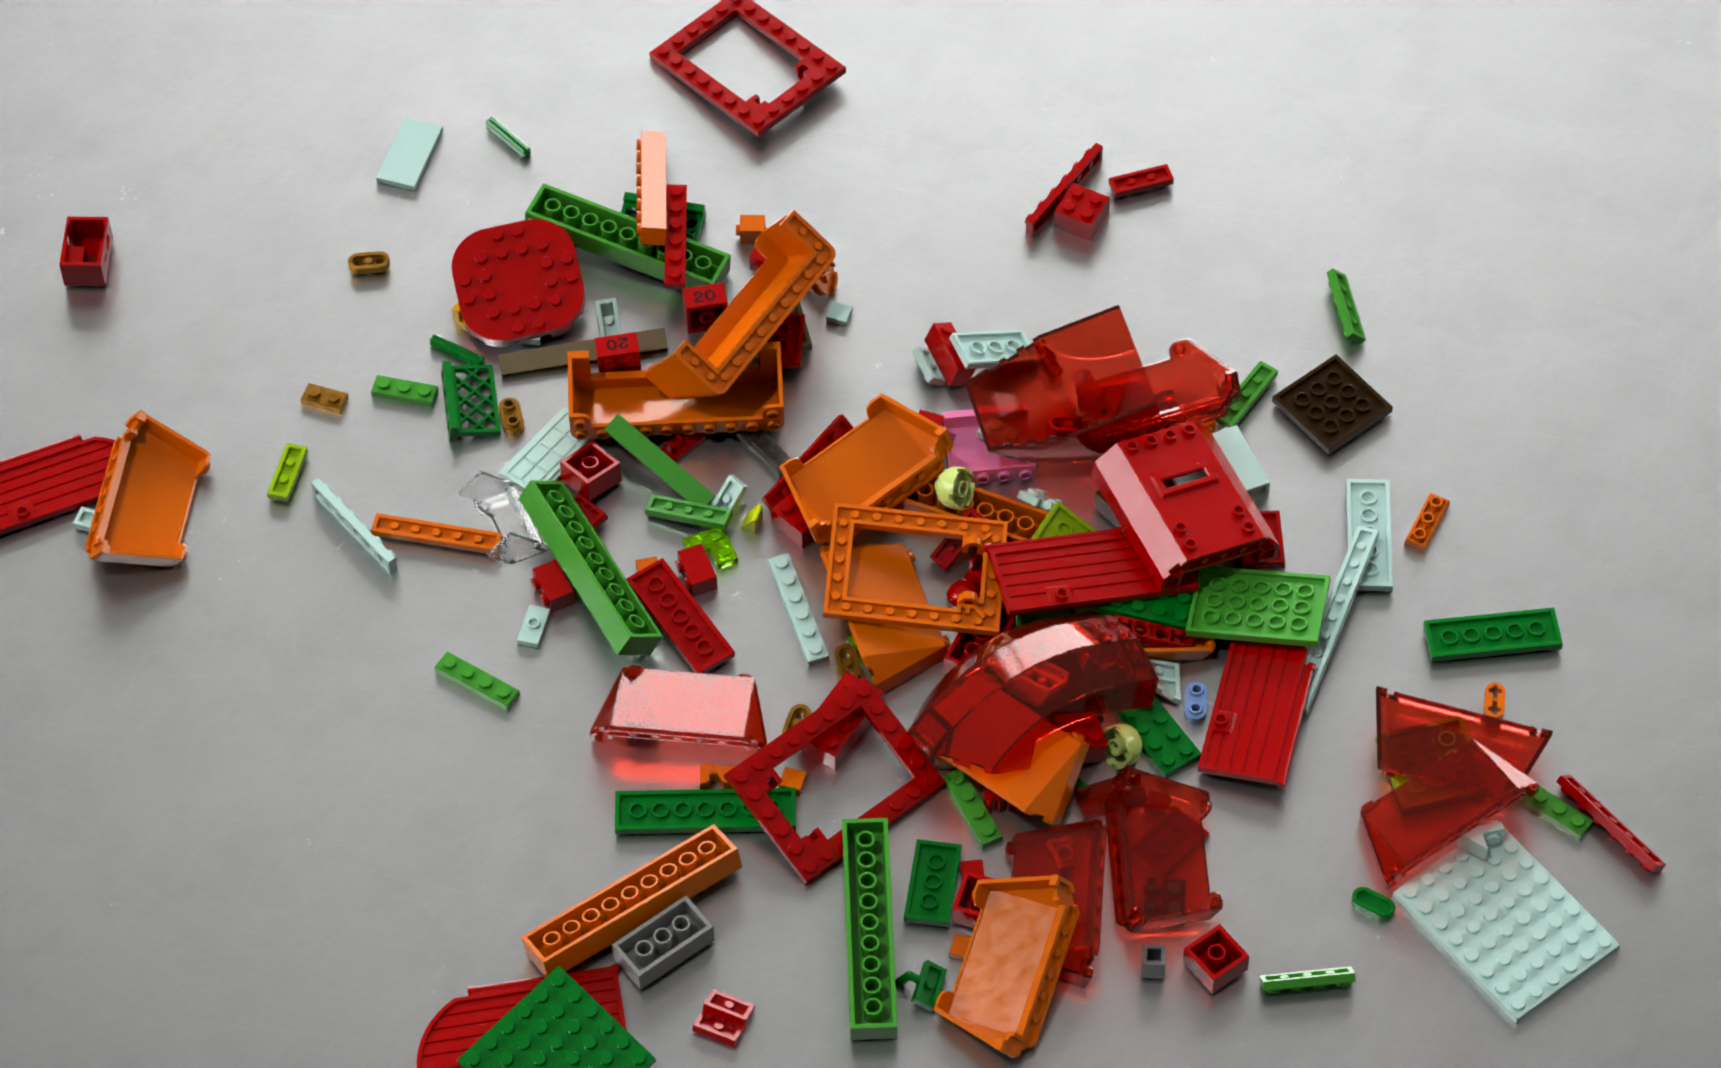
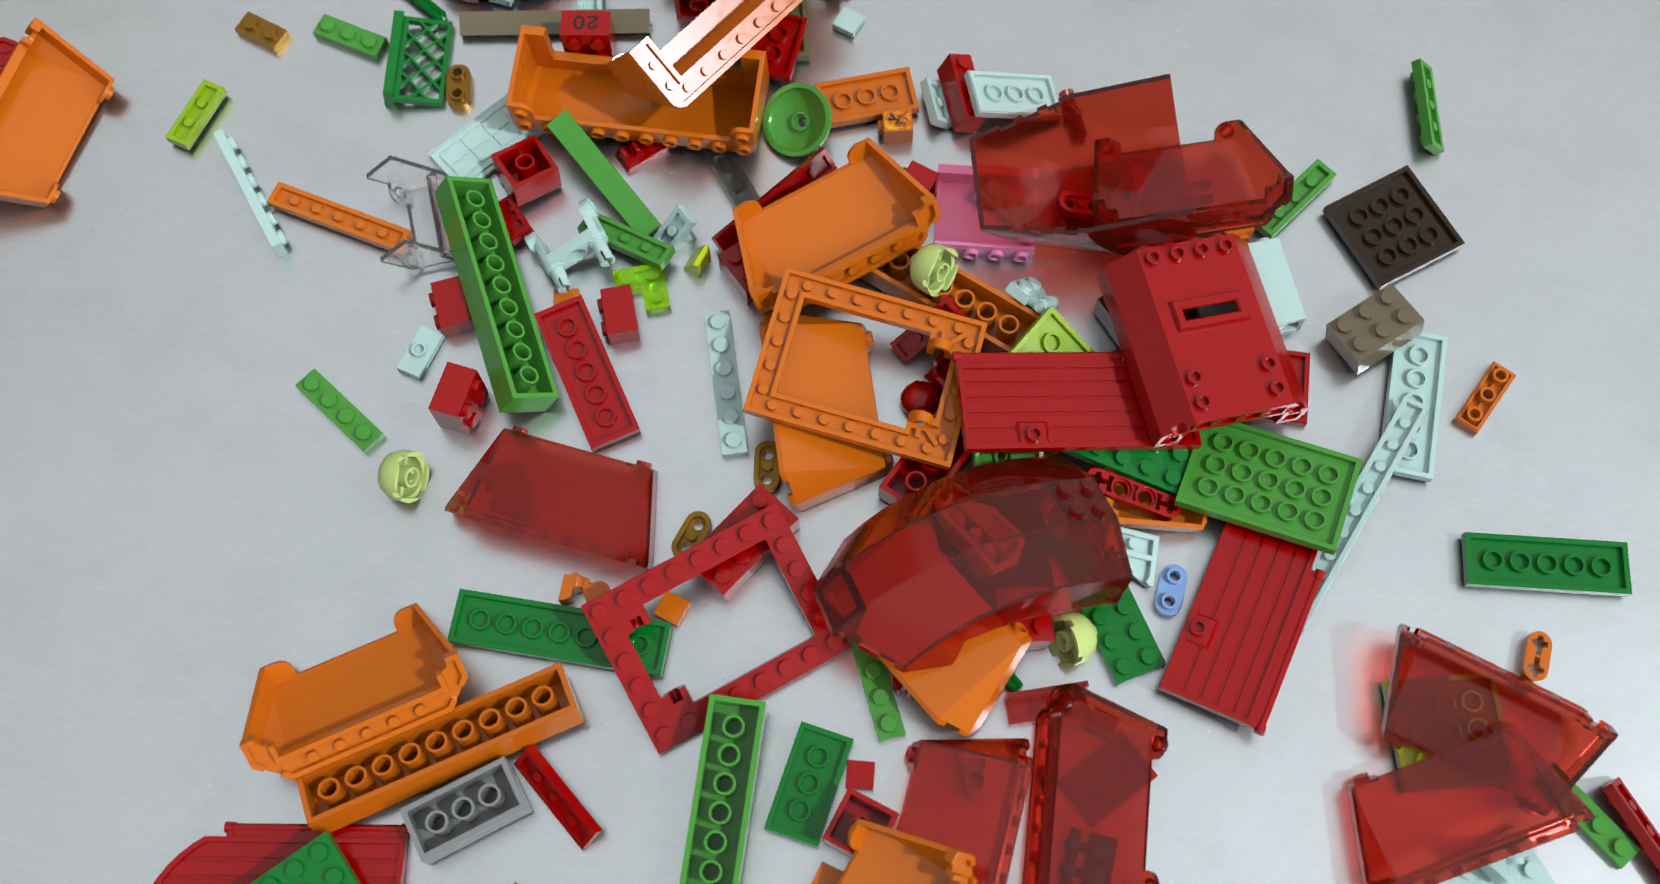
camera: 10 degrees right, 15 degrees up
none -> orange windscreen [239,603,468,780]
none -> yellowish green cylinder [378,449,430,503]
none -> red brick [428,362,488,435]
none -> red plate [514,744,602,850]
none -> light aqua connector [524,197,615,294]
none -> bright green dish [763,83,832,157]
none -> orange plate [815,67,919,128]
none -> orange brick [877,109,913,144]
none -> dark tan brick [1325,283,1424,375]

